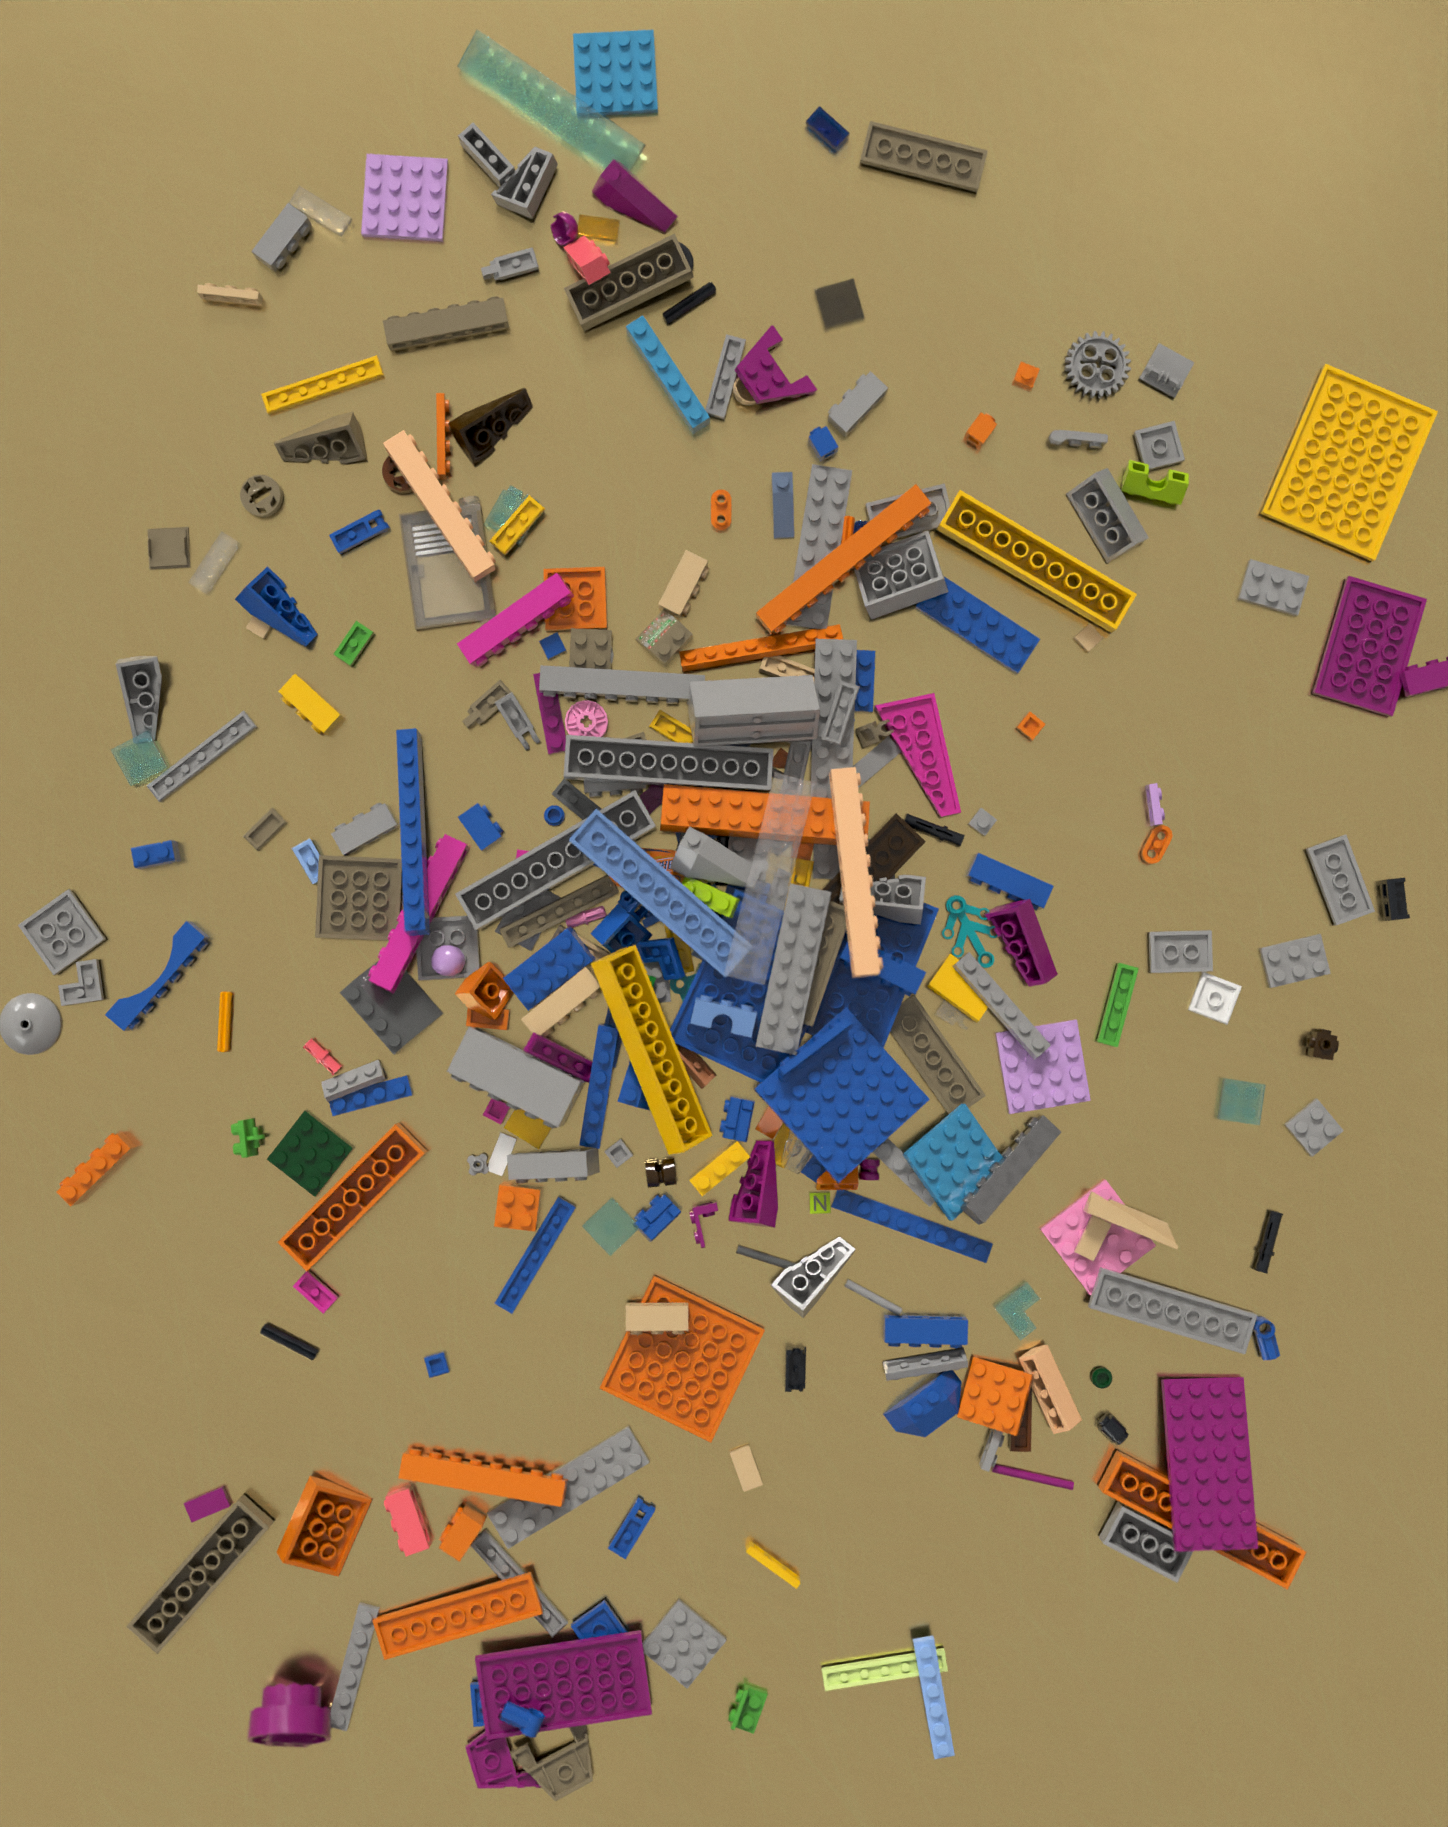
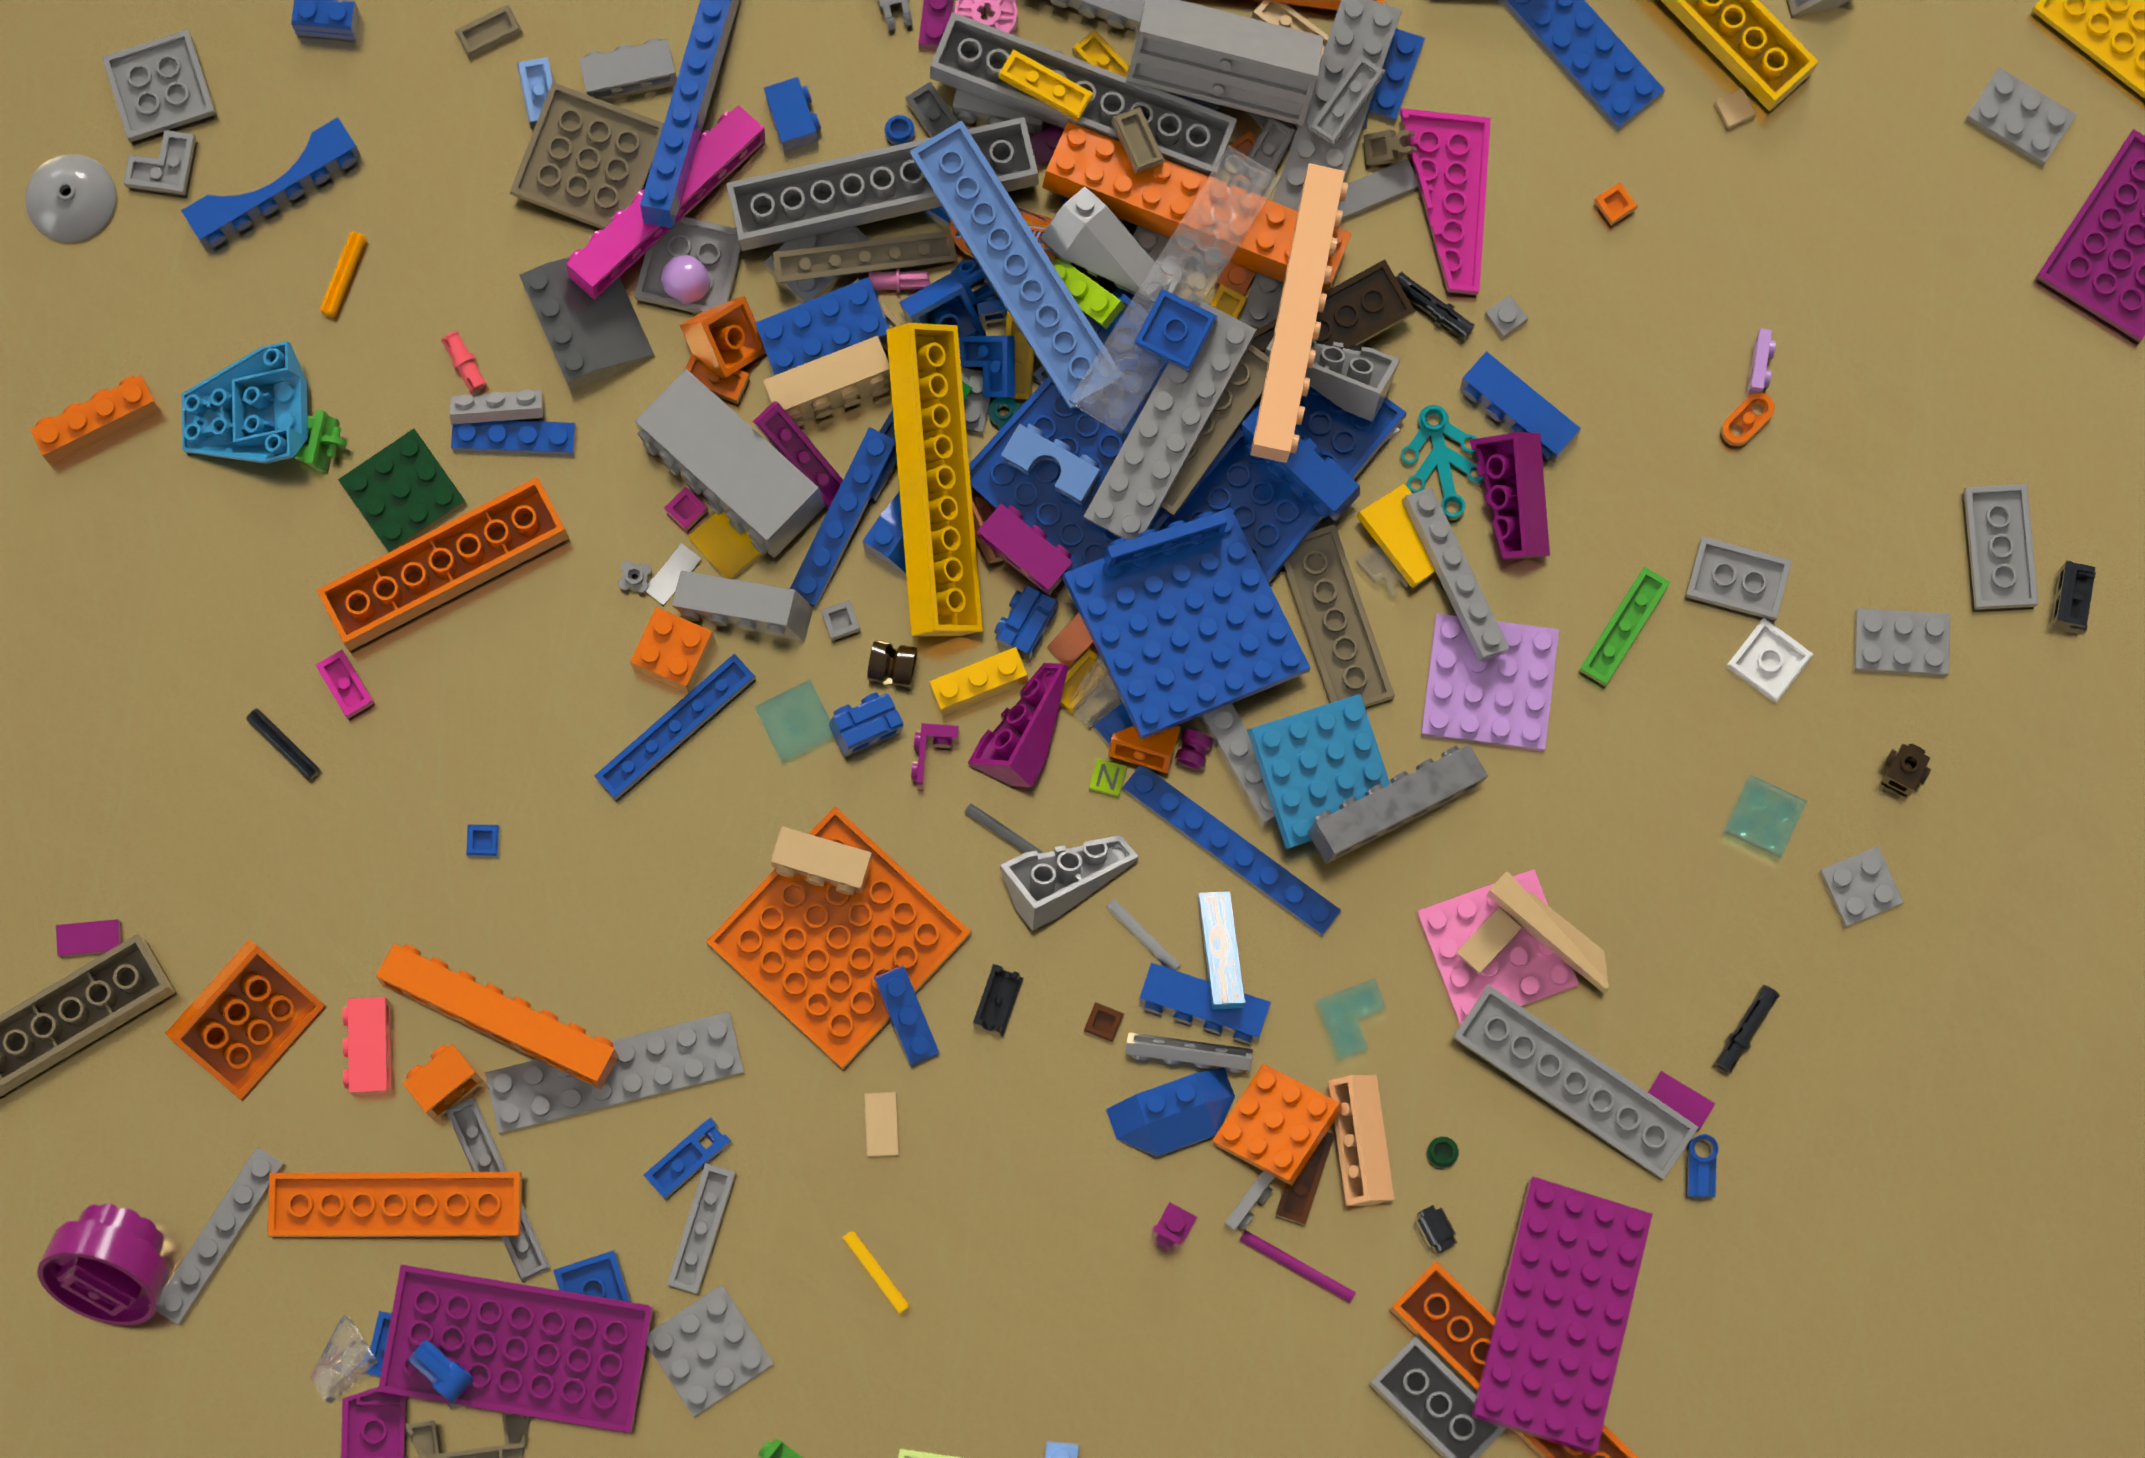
camera: 25 degrees right, 10 degrees down
none -> dark azure wedge [182,341,308,464]
none -> clear wing [310,1315,377,1404]
none -> light grey plate [667,1163,736,1295]
none -> blue plate [873,965,939,1065]
none -> magenta brick [977,504,1073,595]
none -> yellow tile [998,49,1093,121]
none -> reddish brown tile [1084,1002,1124,1044]
none -> dark tan tile [1111,107,1165,174]
none -> blue tile [1134,288,1218,372]
none -> magenta bracket [1151,1202,1197,1253]
none -> tile [1198,892,1245,1010]
none -> magenta tile [1648,1071,1716,1132]

